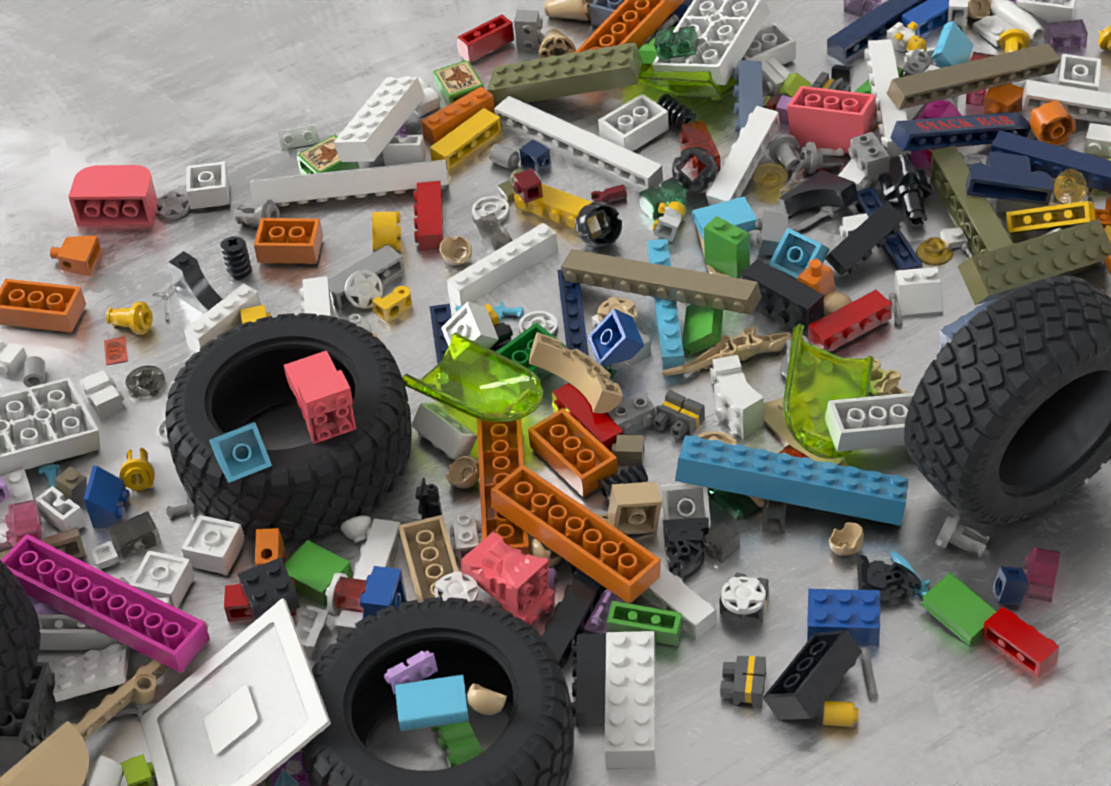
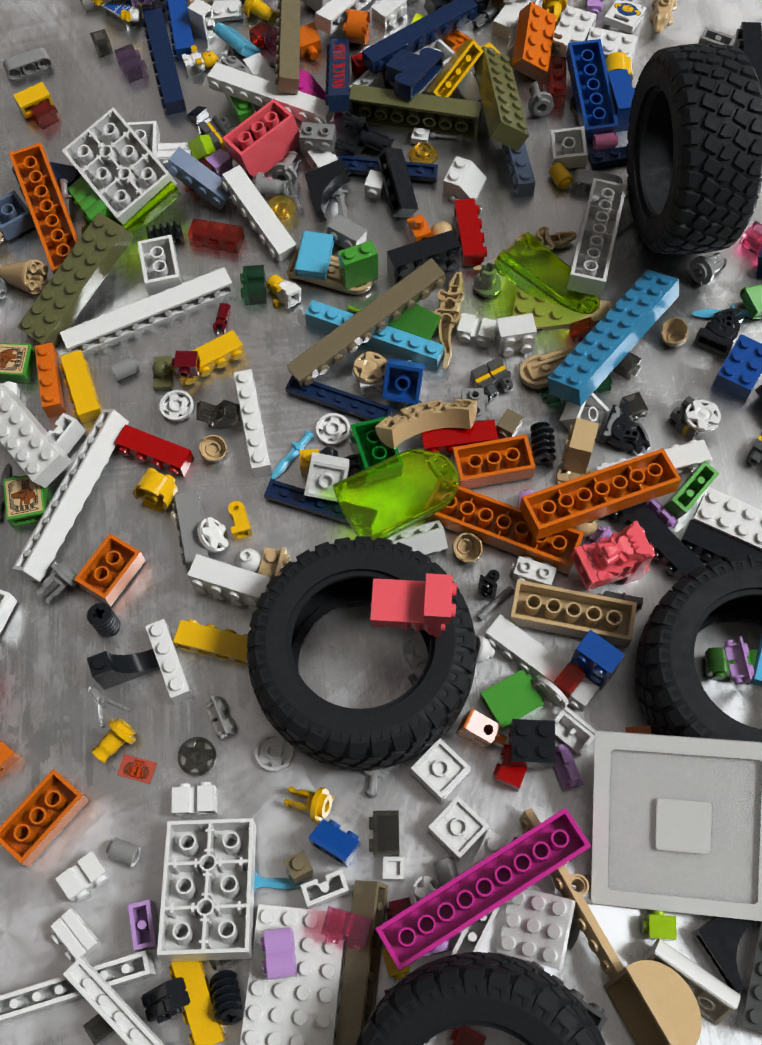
camera: 65 degrees left, 20 degrees up
medium azure slope [209,423,272,483] -> none
white wheel [434,571,478,603] -> none
dark blue brick [519,139,551,173] -> none
black piece [575,202,622,248] -> none
clear green brick [654,26,699,60] -> none
black piece [672,147,717,193] -> none
medium azure brick [768,228,830,279] -> none
clear yellow piece [1054,169,1086,204] -> none

